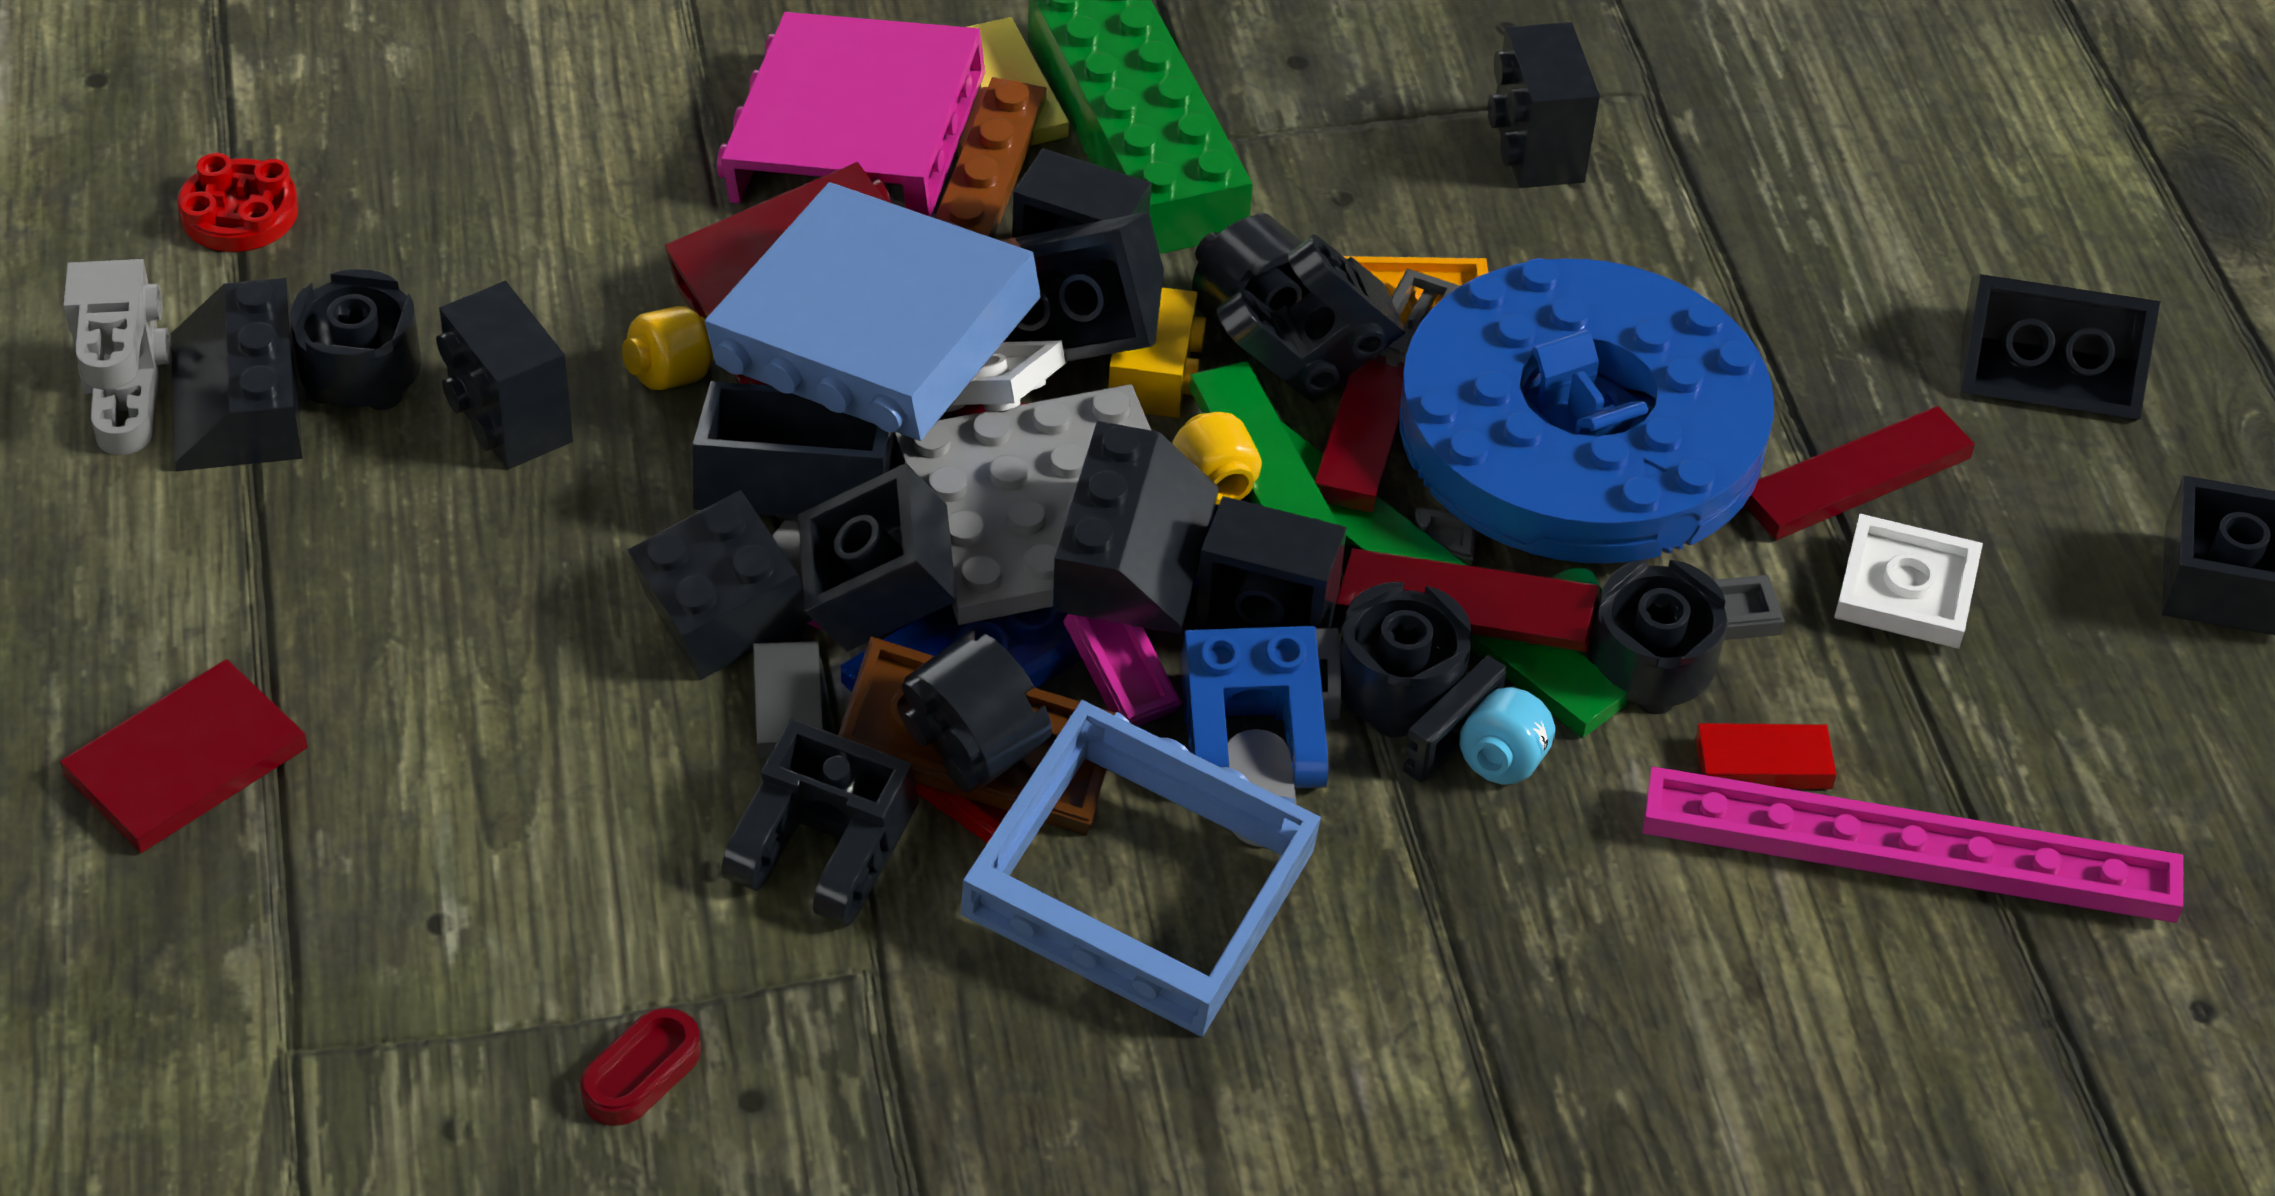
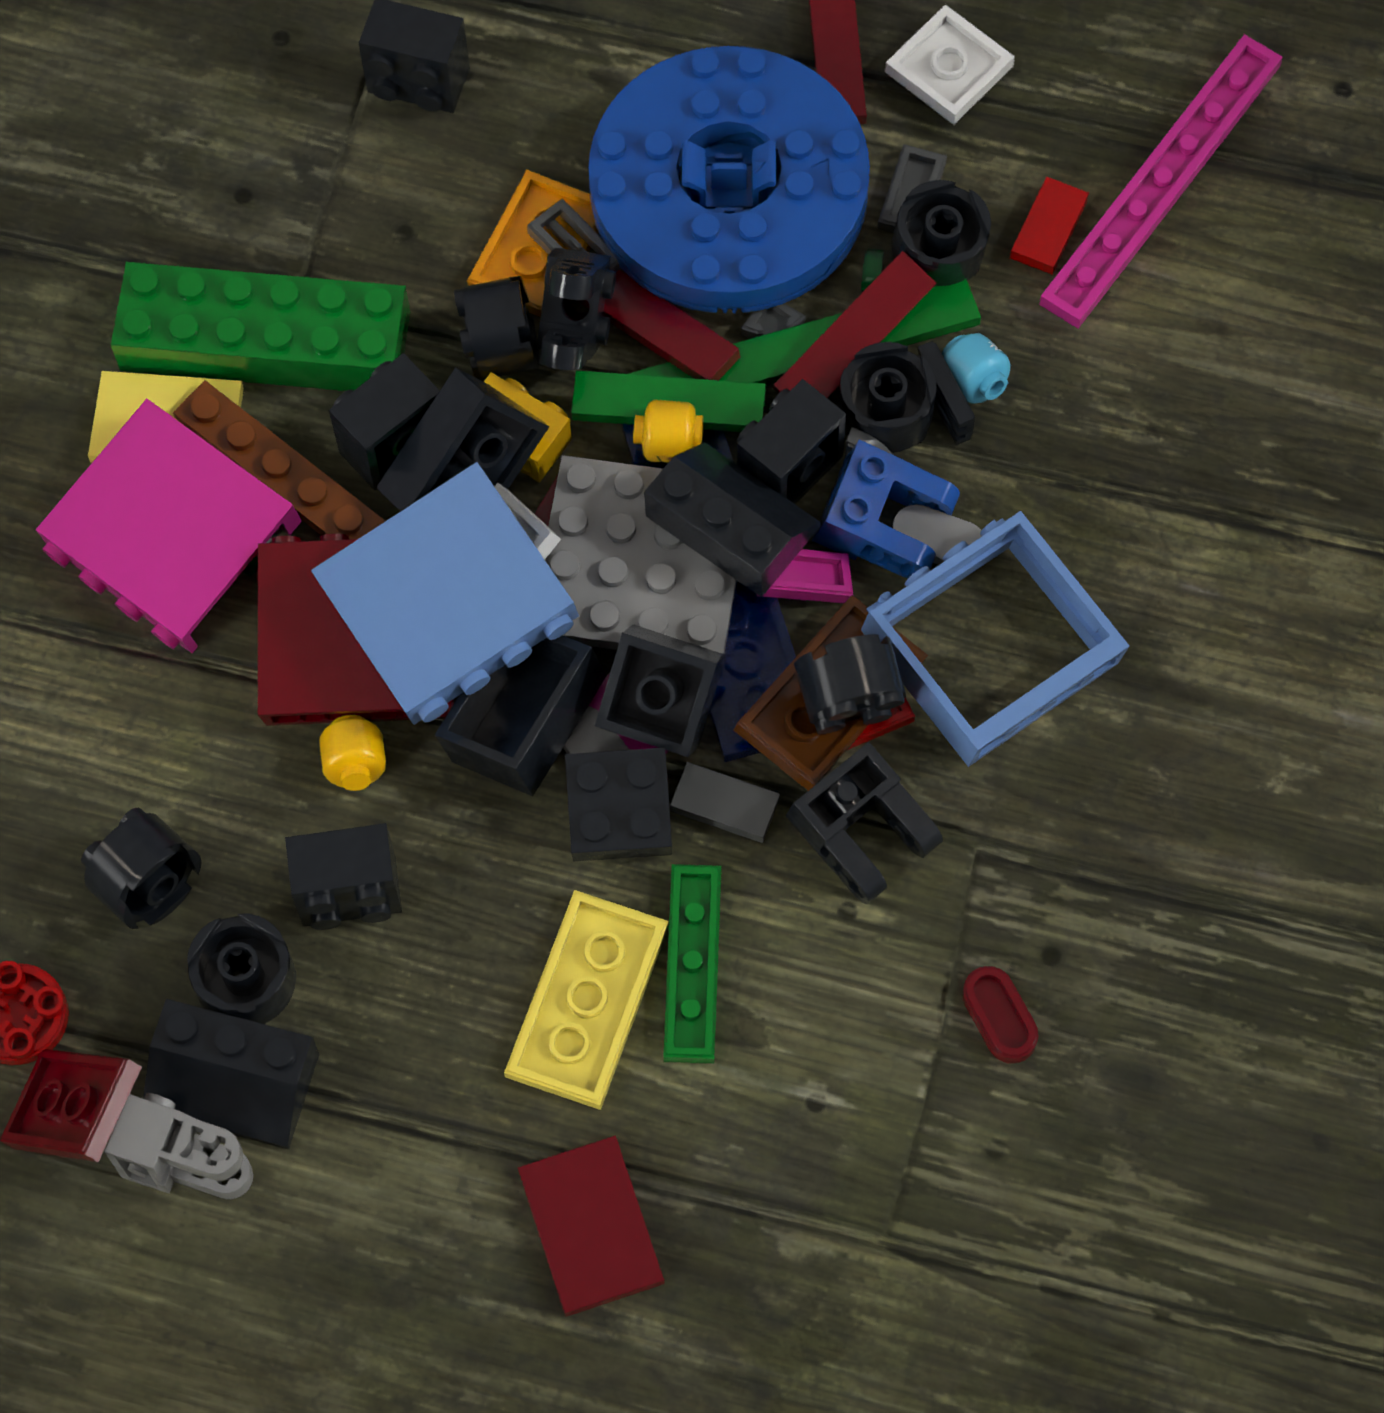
camera: 60 degrees left, 20 degrees up
none -> dark red tile [0,1049,142,1162]
none -> black brick [81,808,202,929]
none -> light yellow tile [504,890,669,1110]
none -> green tile [663,864,722,1064]

